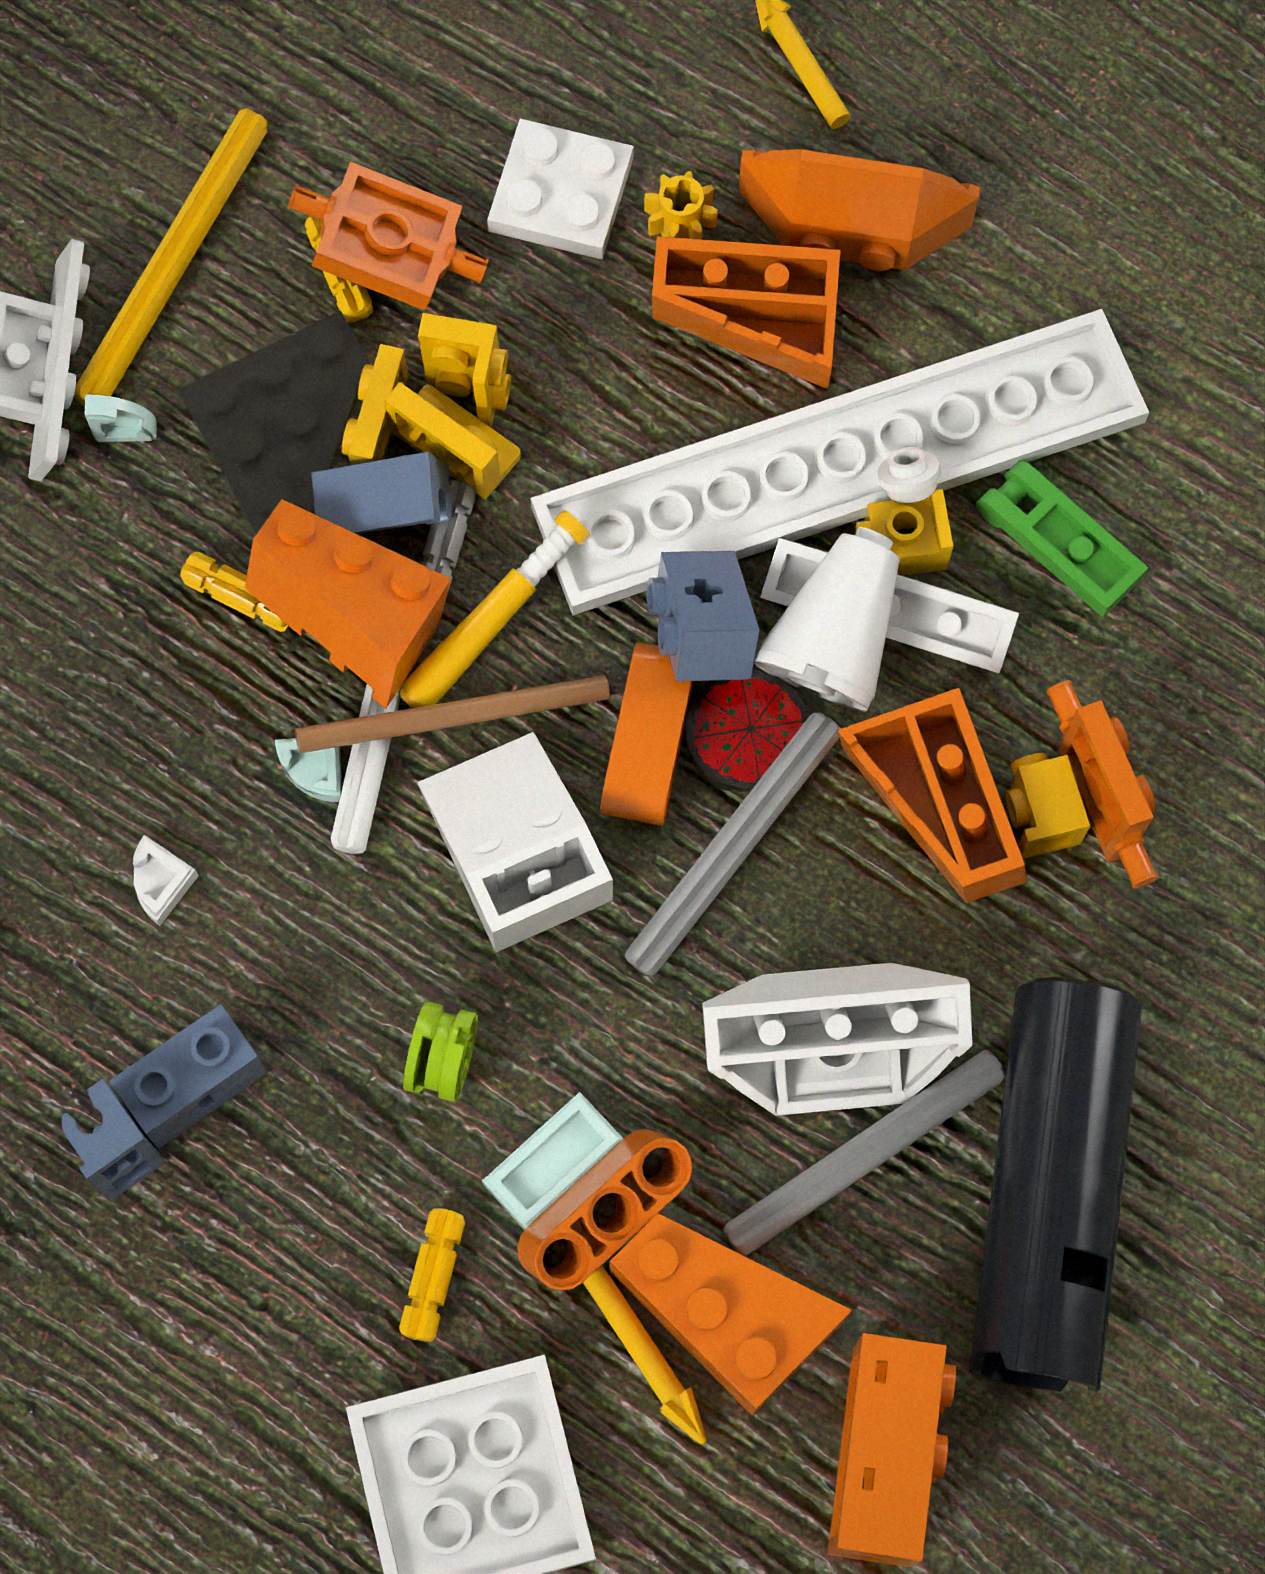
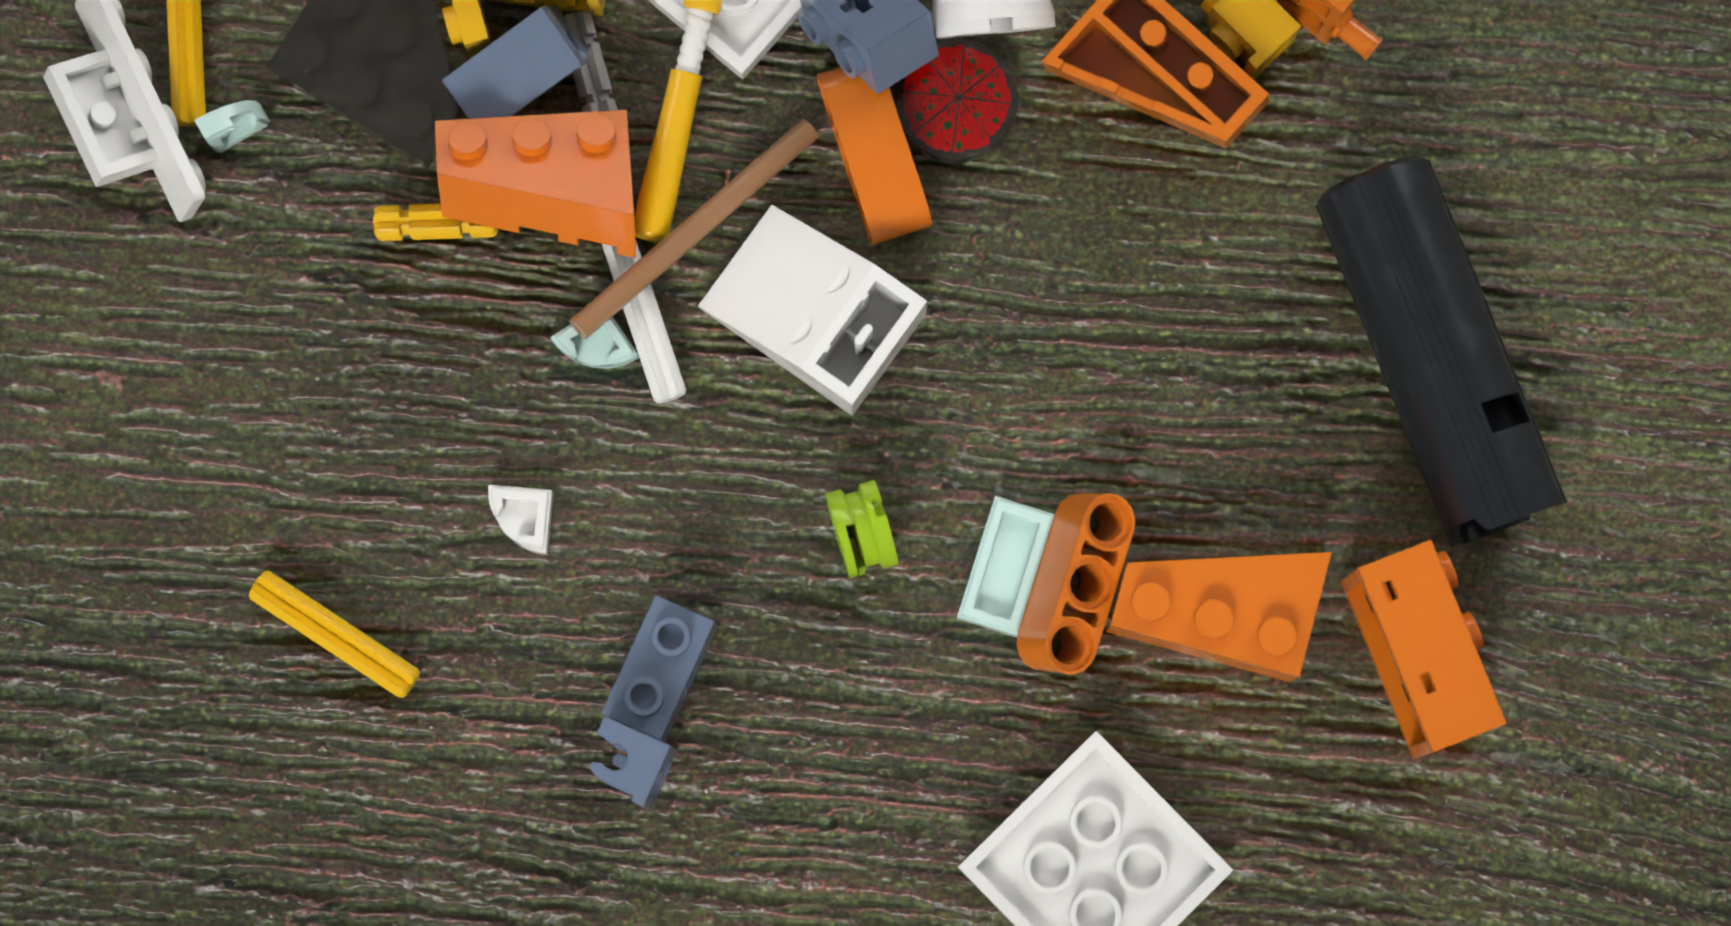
camera: 30 degrees left, 10 degrees up
yellow axle [399,1208,465,1342] -> none
yellow piece [583,1266,707,1444] -> none
light grey axle [625,712,840,976] -> none
white wedge [702,963,972,1116] -> none
light grey axle [723,1050,1006,1256] -> none

